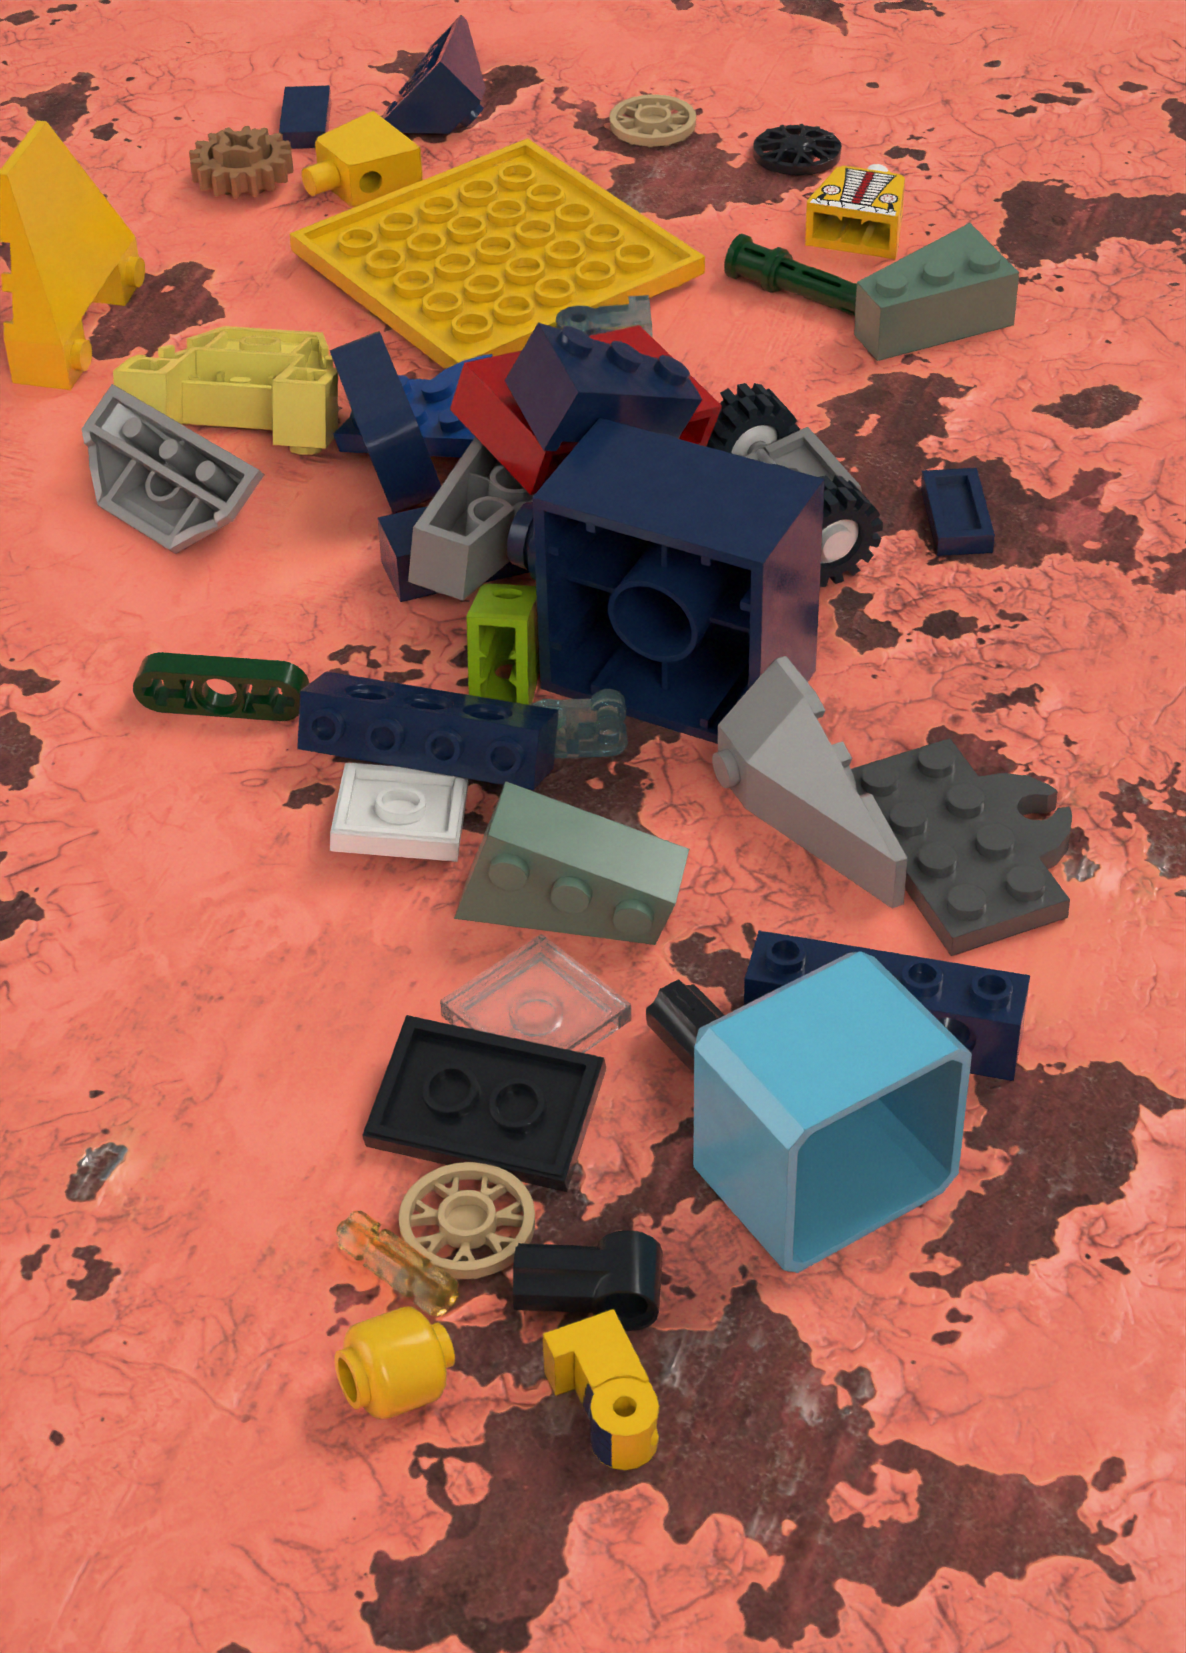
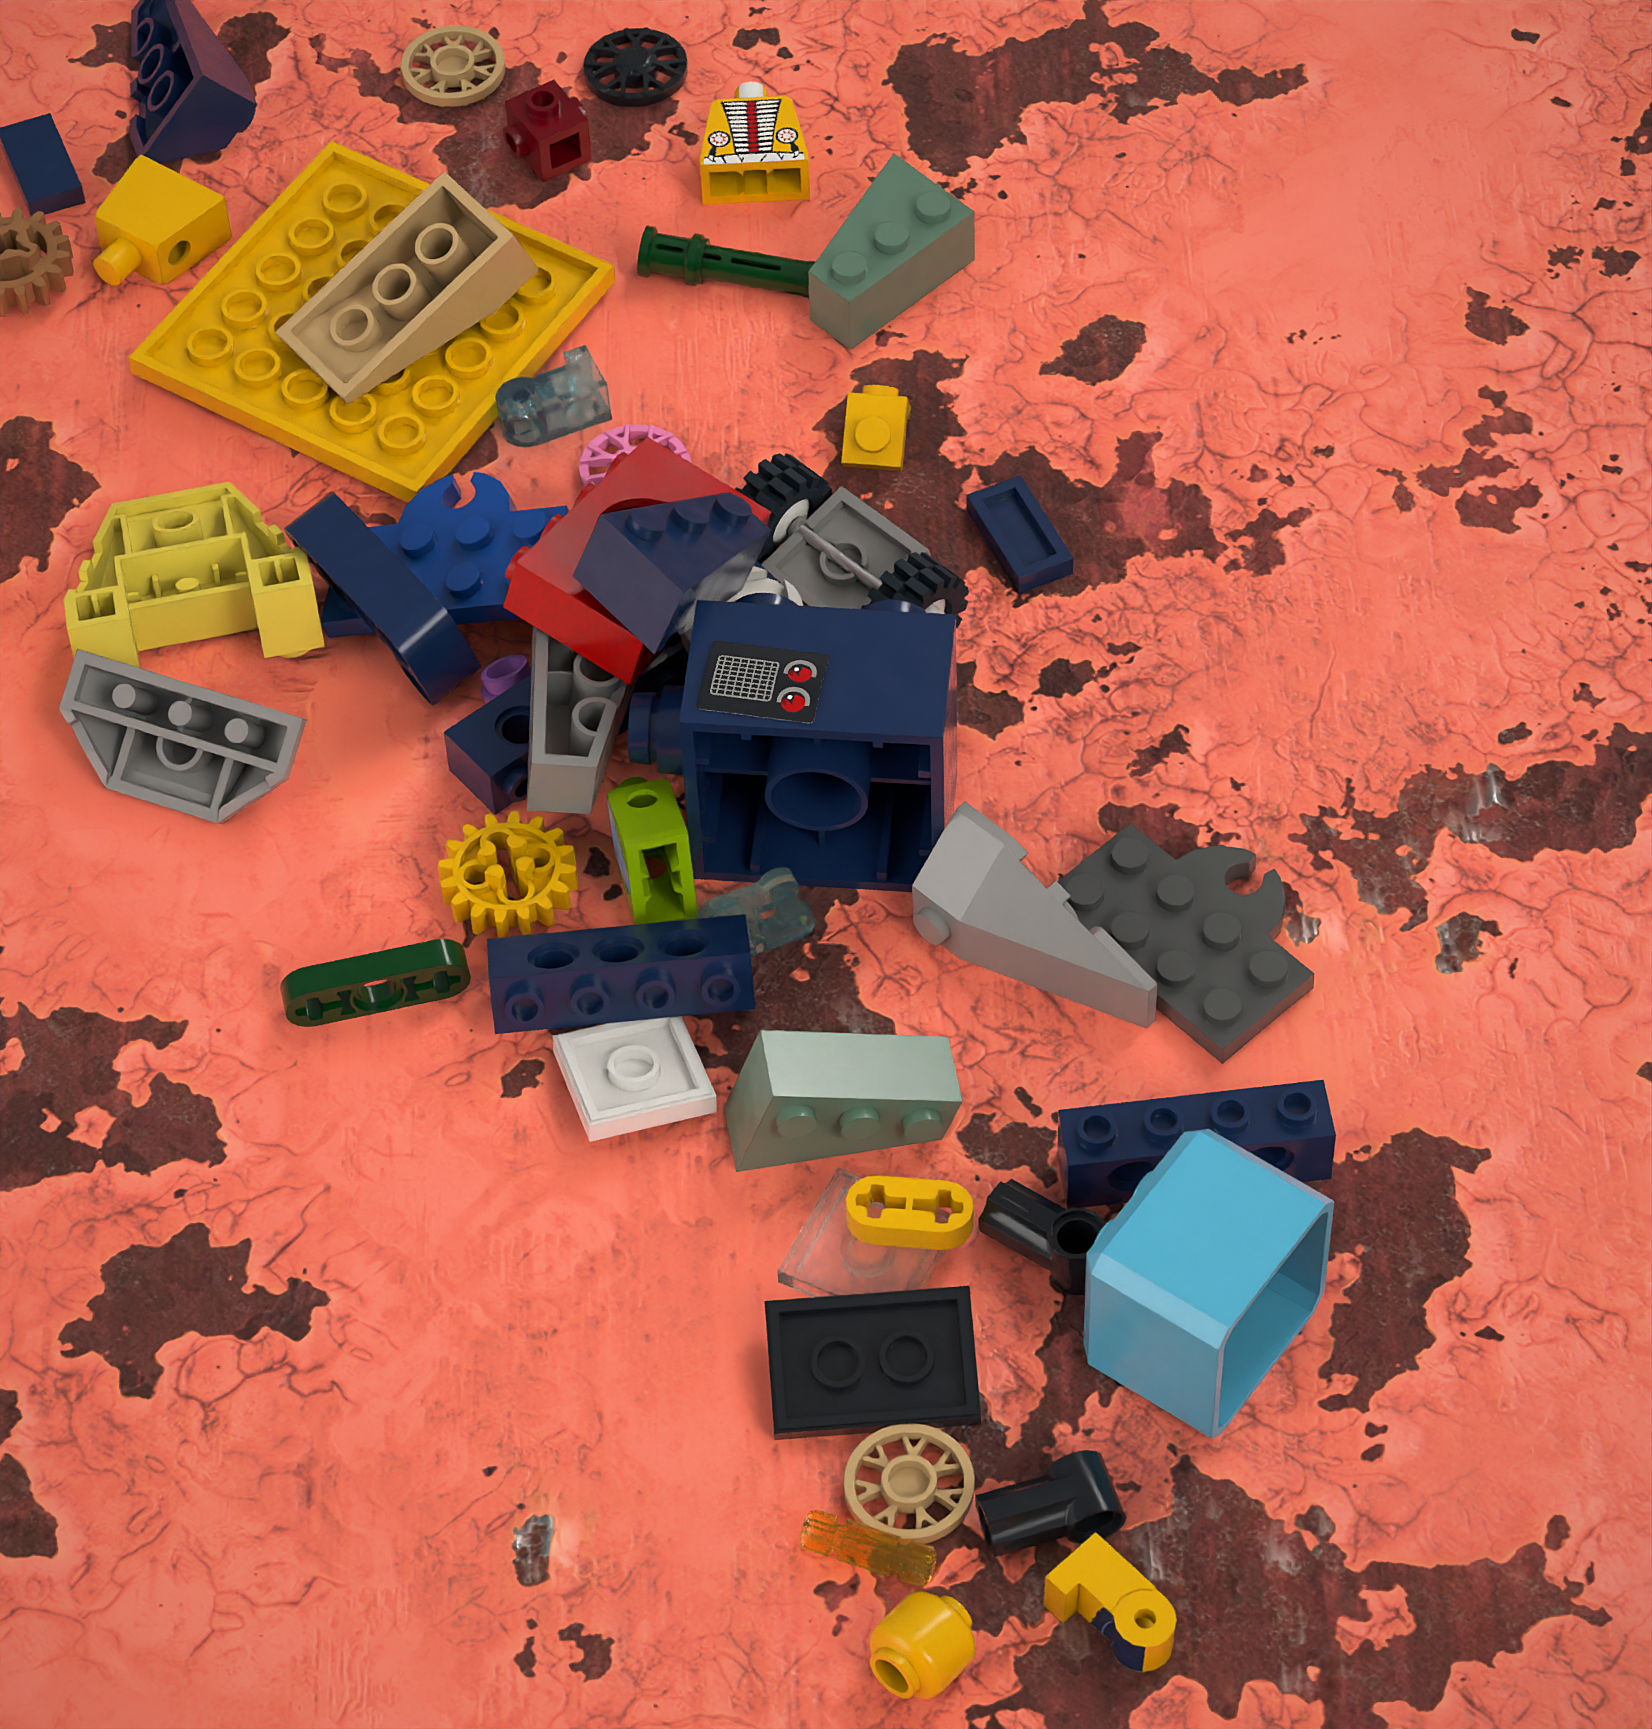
camera: 20 degrees left, 10 degrees up
none -> tan slope [275,172,539,404]
none -> yellow gear [438,811,578,938]
none -> dark red brick [503,79,592,182]
none -> black sticker [697,641,829,723]
none -> yellow bracket [841,385,911,472]
none -> yellow beam [845,1175,974,1250]

